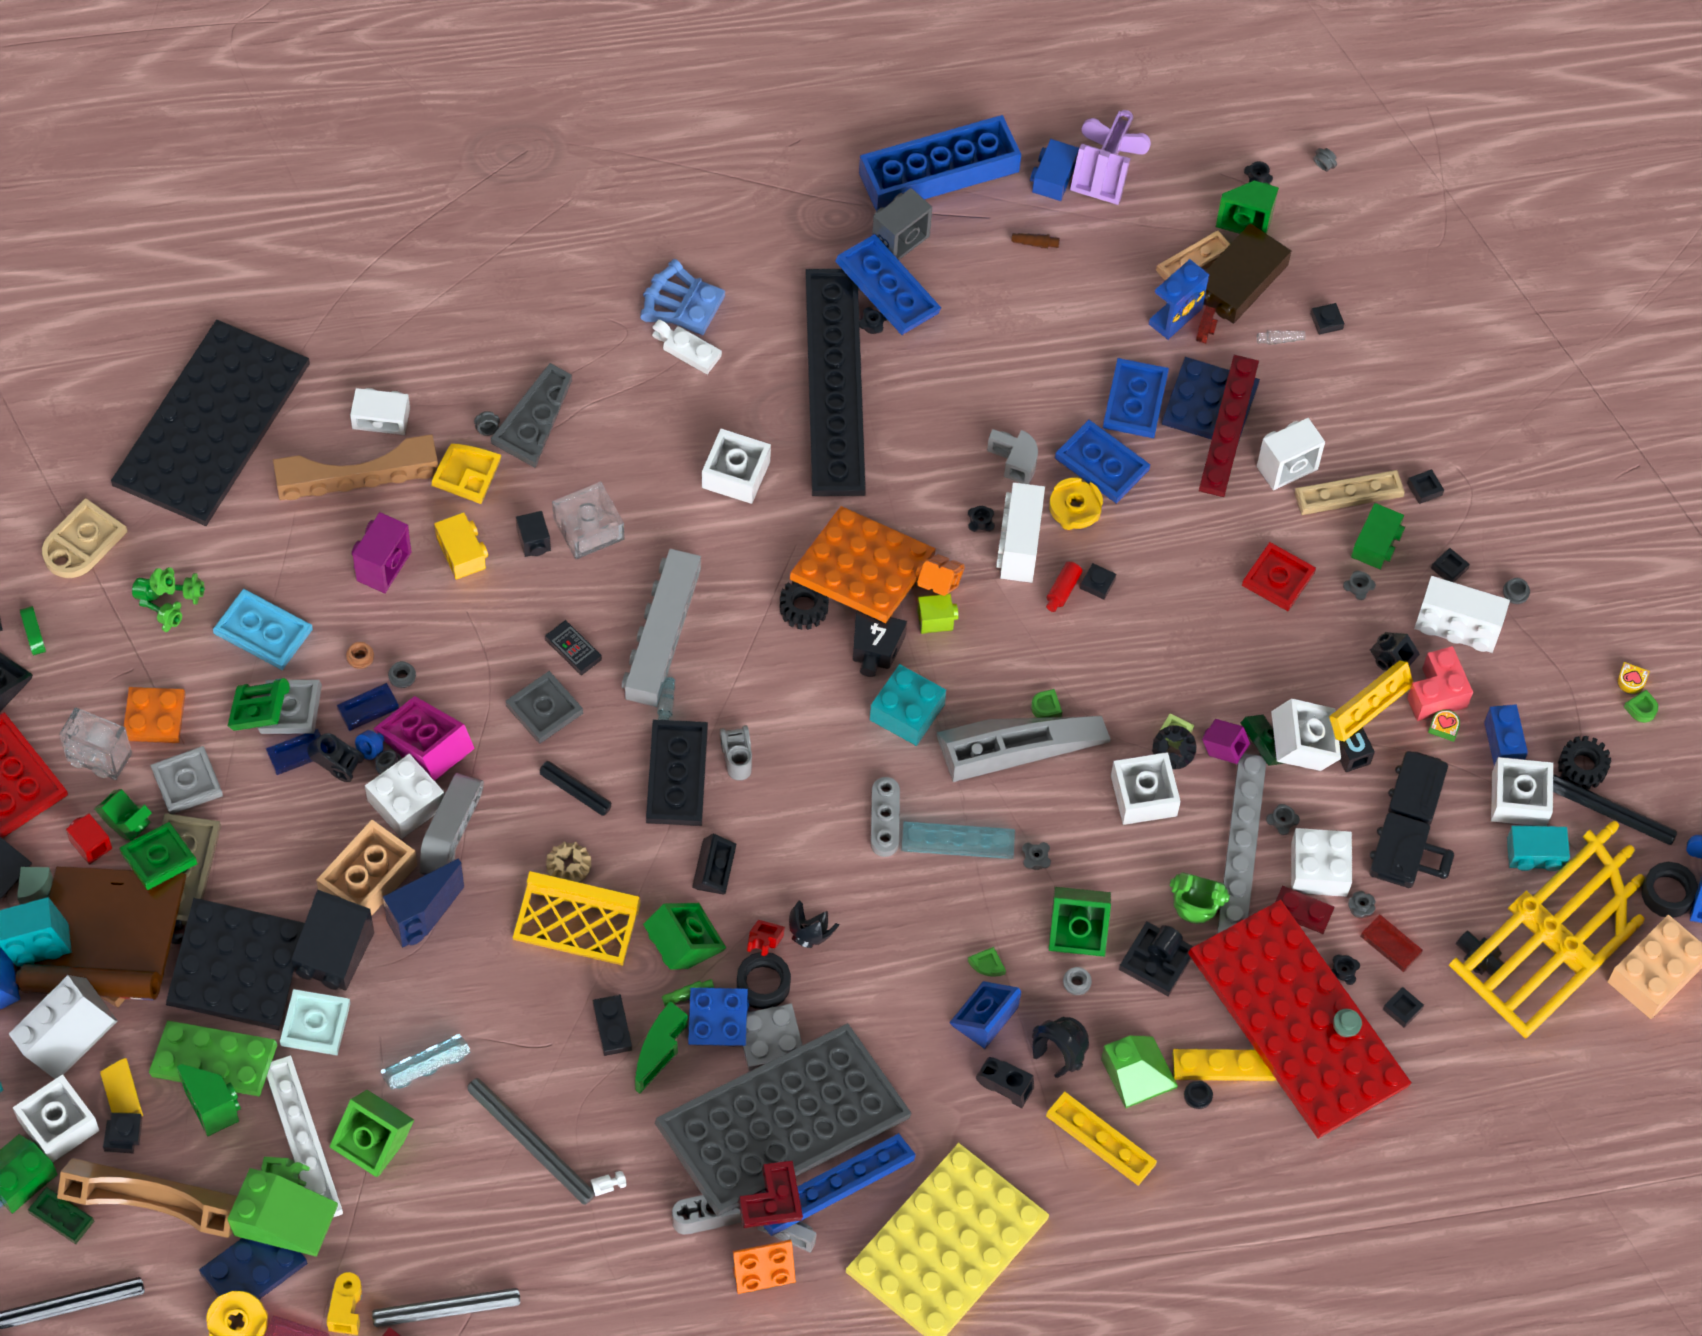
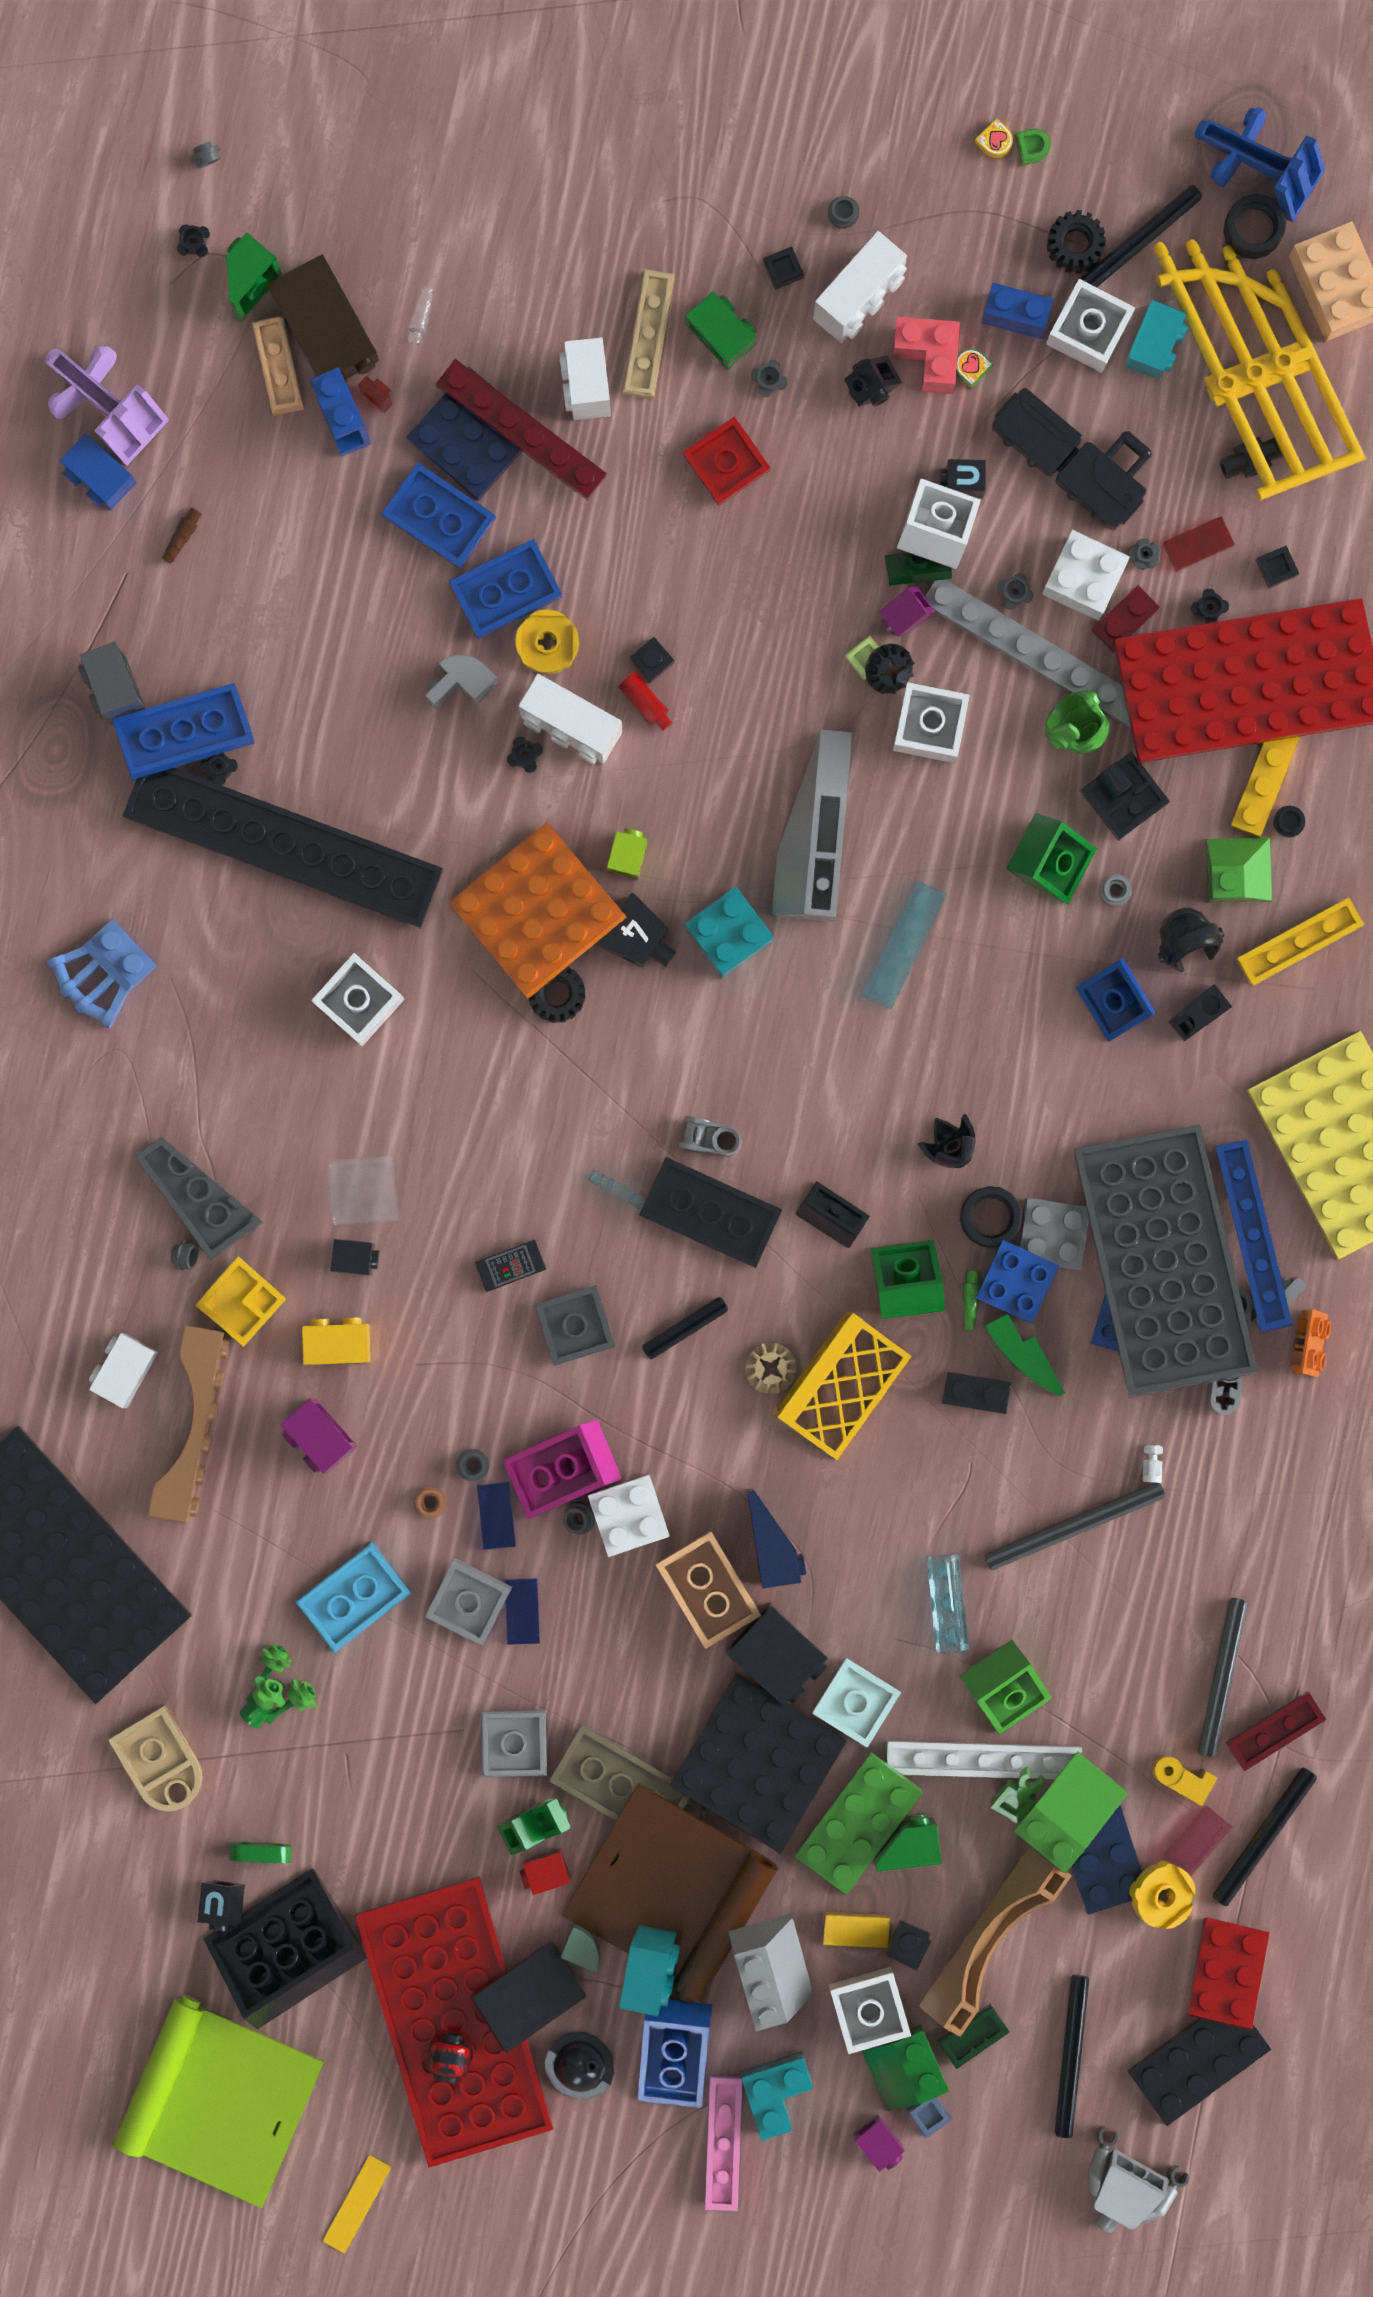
camera: 65 degrees left, 25 degrees up
clear brick [59,707,132,780] -> none
green plate [119,822,197,890] -> none
orange plate [122,687,186,743] -> none
green plate [227,678,290,731] -> none
black piece [307,733,364,782] -> none
blue tile [355,730,384,760] -> none
light grey beam [420,773,484,875] -> none
light grey brick [622,549,701,707] -> none
white plate [652,319,722,374] -> none
dark red plate [738,1160,803,1228] -> none
red plate [747,919,785,956] -> none
blue brick [859,115,1021,211] -> none
light grey plate [871,777,900,857] -> none
orange brick [915,554,965,596] -> none
bright green tile [968,947,1006,977] -> none
dark grey plate [1022,842,1051,870] -> none
bright green tile [1031,689,1063,718] -> none
black plate [1310,303,1345,335] -> none
yellow plate [1329,660,1414,741] -> none
sand green plate [1333,1009,1362,1037] -> none
black plate [1407,469,1444,504] -> none

